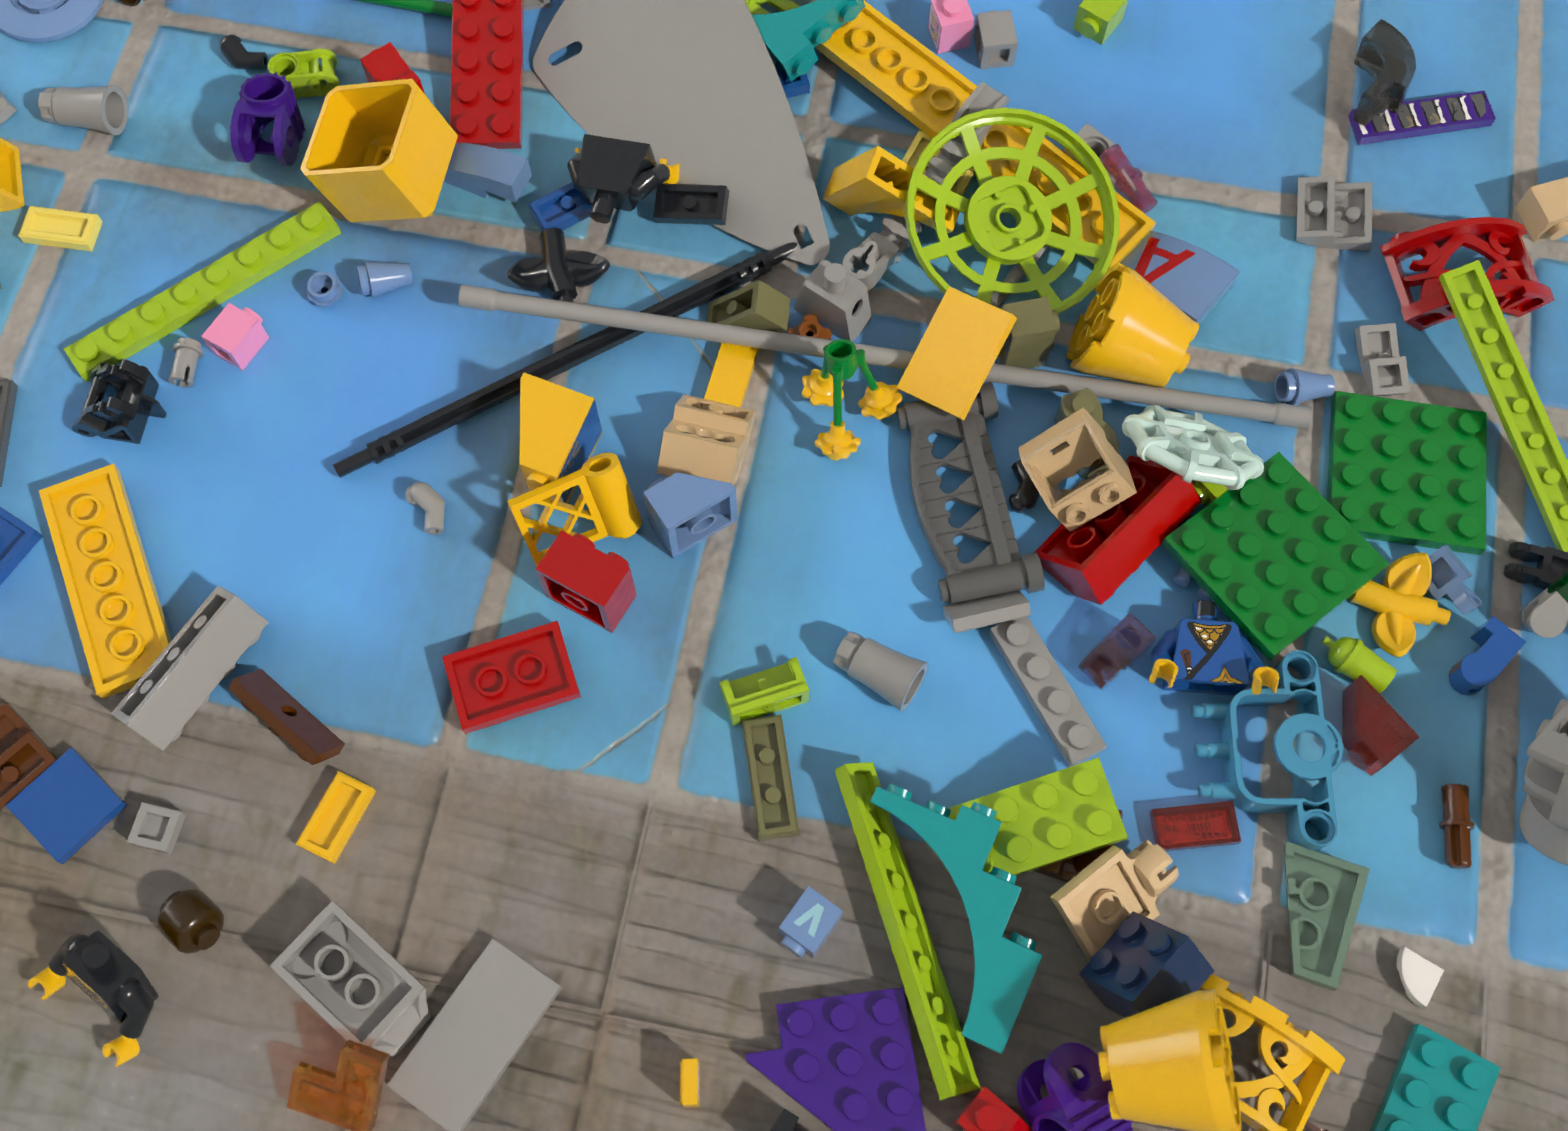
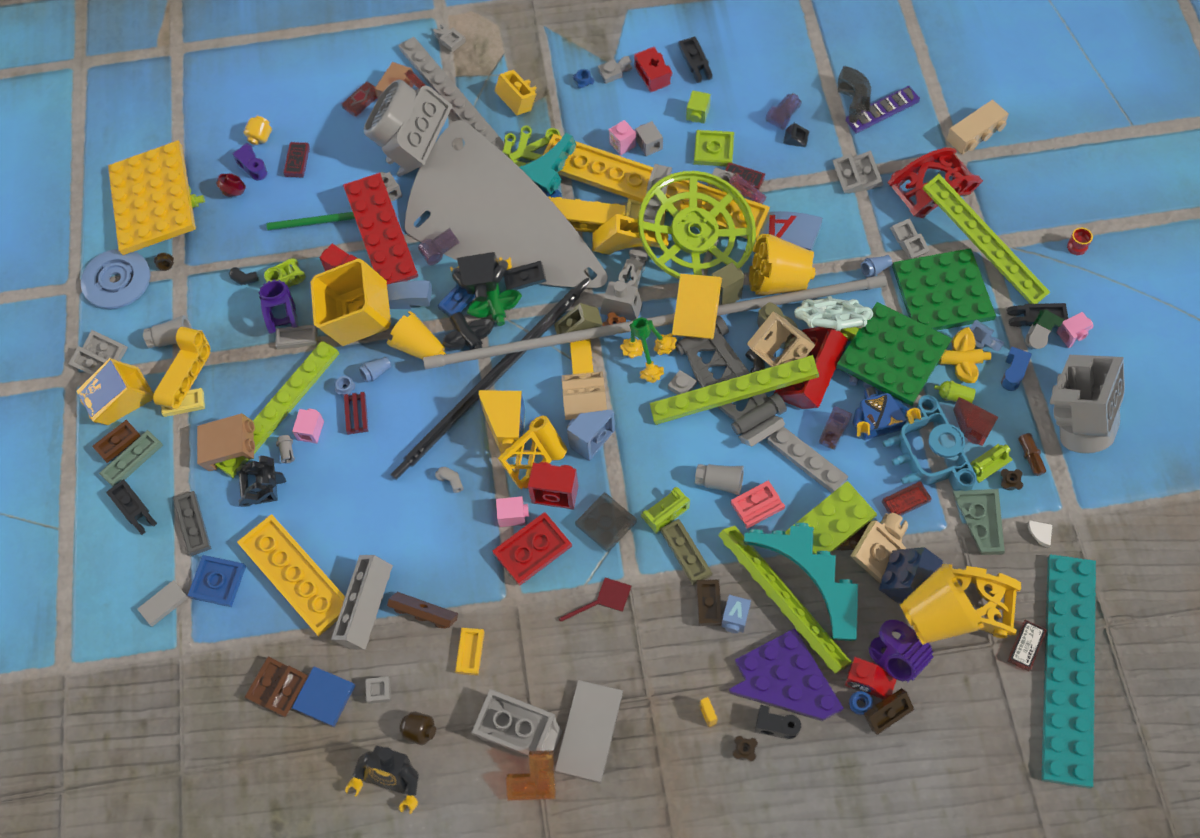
camera: 15 degrees left, 5 degrees down
none -> yellow beam [153,327,210,409]
none -> medium nougat panel [197,413,255,471]
none -> light grey tile [276,325,318,350]
none -> dark red tile [344,392,369,435]
none -> yellow cone [387,311,446,360]
none -> clear purple piece [418,228,460,265]
none -> green plant [467,283,522,326]
none -> bright pink brick [496,496,529,527]
none -> yellow brick [548,197,626,233]
none -> dark red piece [559,577,632,622]
none -> clear smoke plate [575,492,637,553]
none -> lime plate [649,355,819,425]
none -> light grey plate [668,370,697,395]
none -> lime tile [694,130,734,166]
none -> dark brown plate [697,579,722,626]
none -> tile [725,162,765,192]
none -> coral plate [731,480,785,529]
none -> clear purple piece [766,93,801,130]
none -> black slope [783,123,809,147]
none -> lime hinge [970,444,1013,483]
none -> dark brown plate [1000,469,1023,490]

